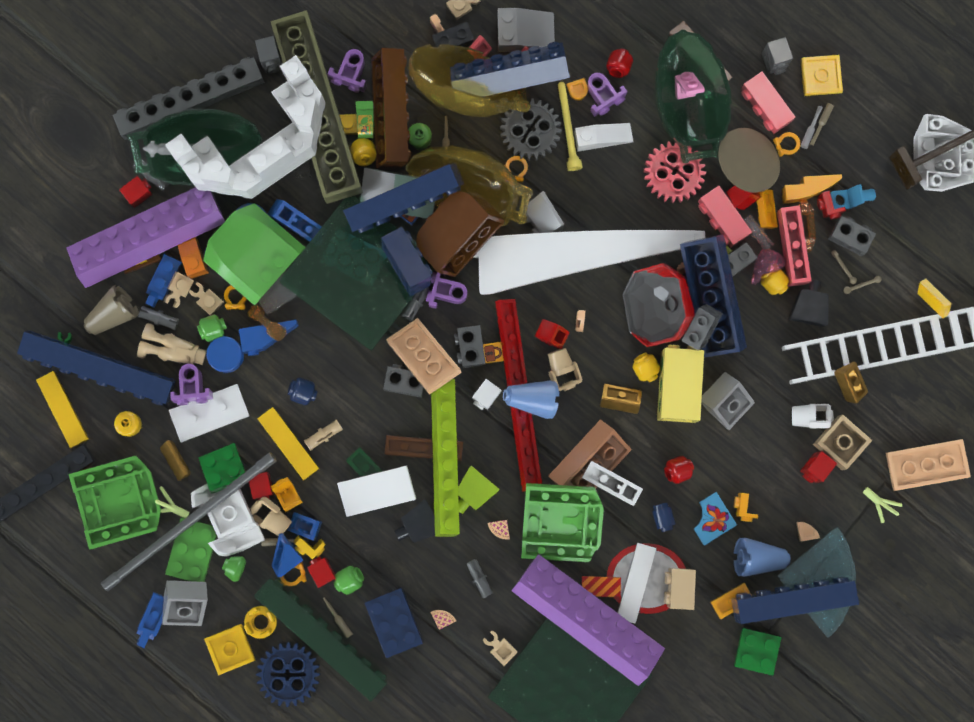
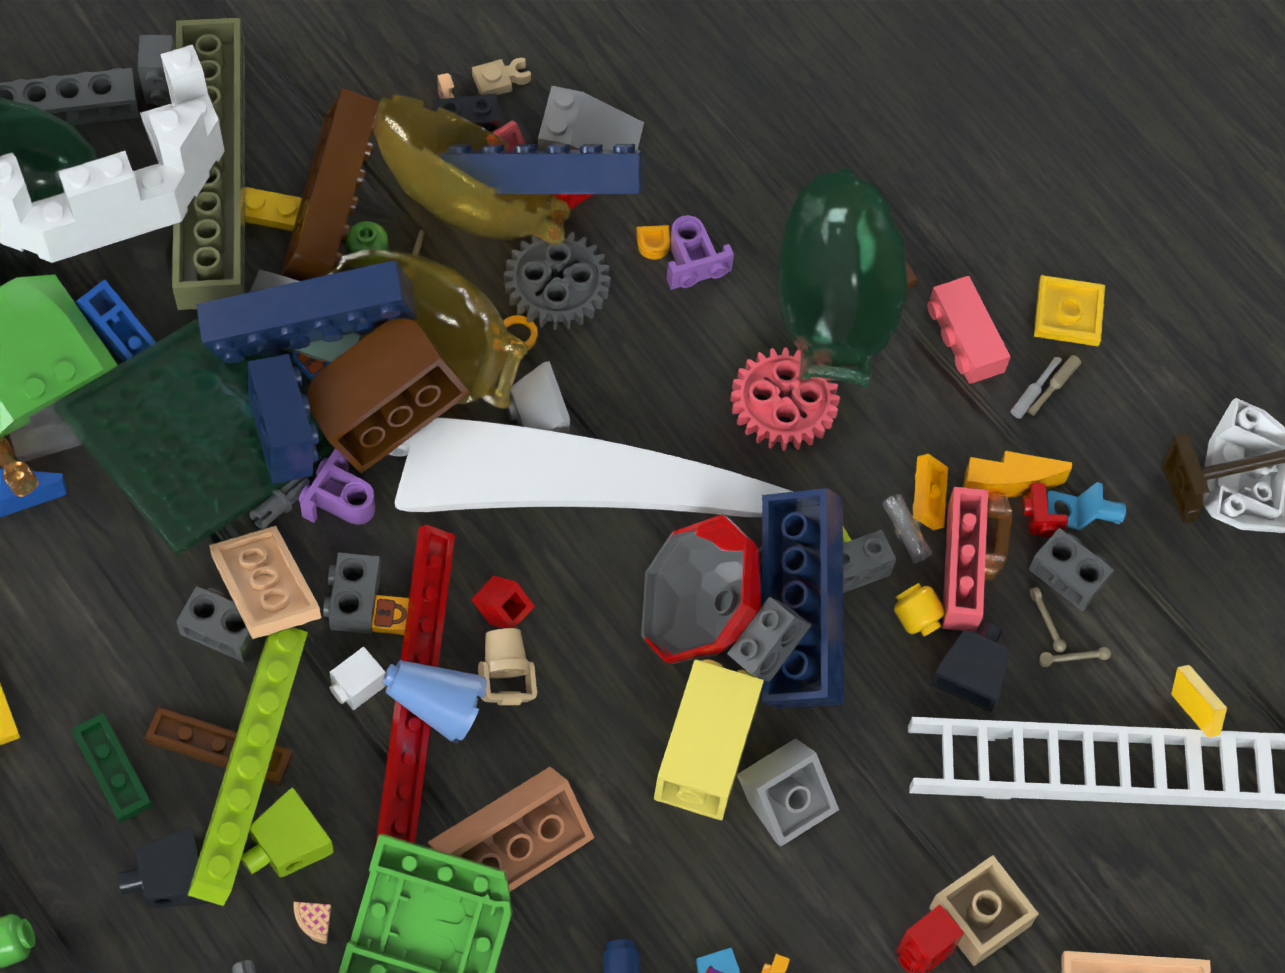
camera: 10 degrees right, 20 degrees down
dark blue head [287,377,318,406] -> none
tan pin [304,419,343,451] -> none
medium lavender pin [328,49,367,93] -> none
white piece [337,465,416,517] -> none
yellow head [350,138,376,166] -> none
bright green leg [356,101,374,138] -> none
light yellow piece [558,82,583,171] -> none
white slope [574,123,633,152] -> none
light nougat tile [575,310,585,332] -> none
white slope [582,461,643,506] -> none
pearl gold slope [600,384,642,414] -> none
red head [606,49,633,78] -> none
yellow head [632,353,661,382] -> none
red head [664,456,694,484] -> none
bright pink bracket [675,72,705,99] -> none
coral brick [698,186,752,248] -> none
dark tan sticker [718,128,780,192] -> none
red brick [726,186,761,210] -> none
clear pink hat [751,249,786,284] -> none
dark grey brick [761,37,793,75] -> none
light orange piece [773,132,800,157] -> none
white piece [792,404,834,429] -> none
pearl gold slope [834,362,868,404] -> none

